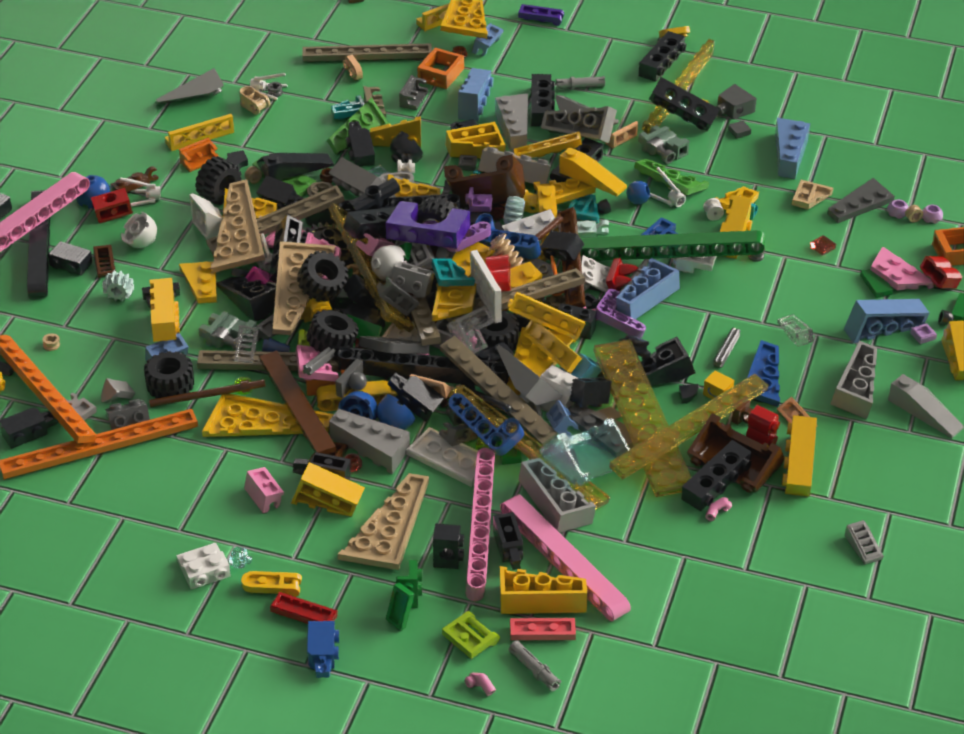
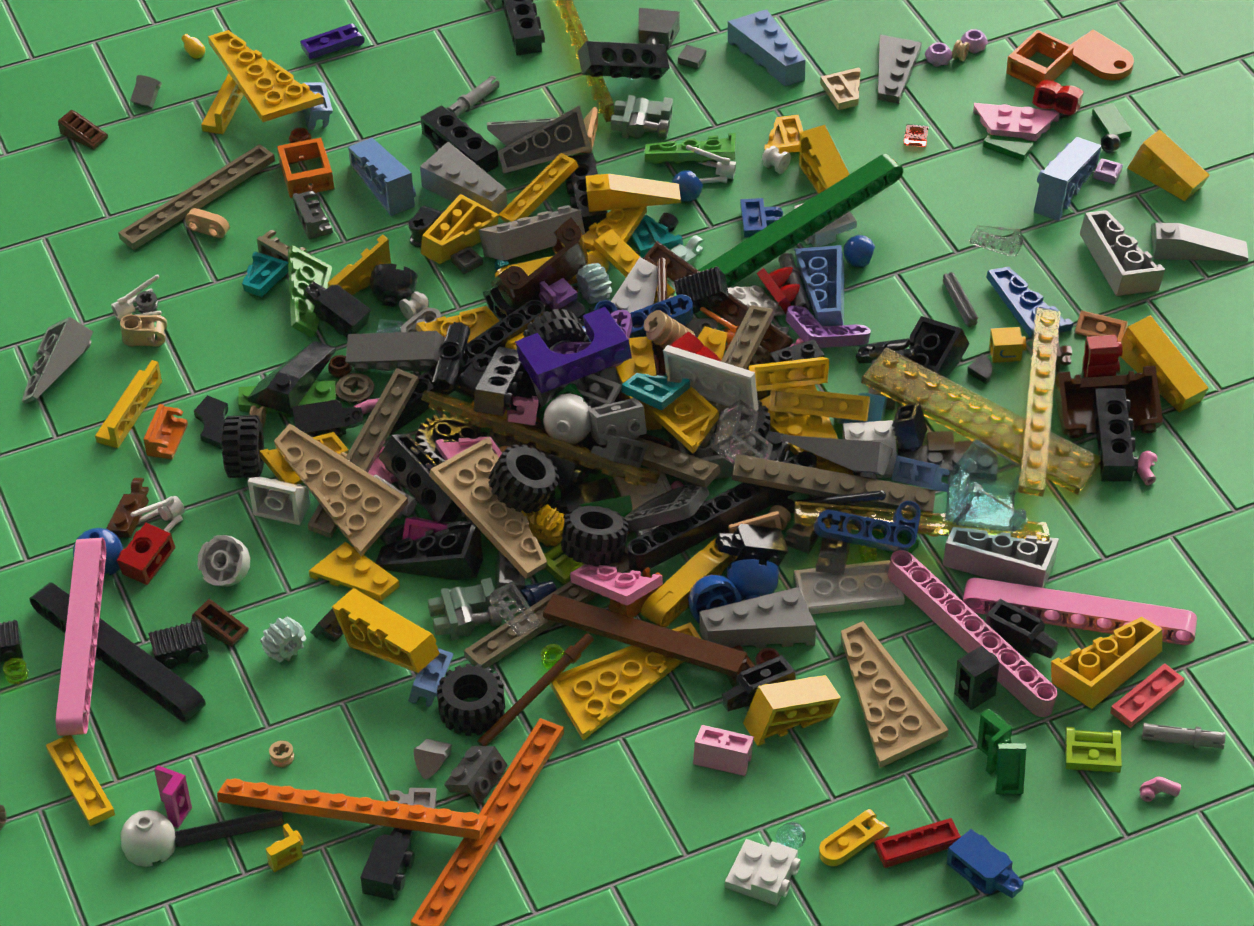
camera: 40 degrees left, 5 degrees up
dark grey axle [303,347,335,375] -> none
dark grey tile [335,359,367,398] -> none
none -> blue piece [844,235,875,267]

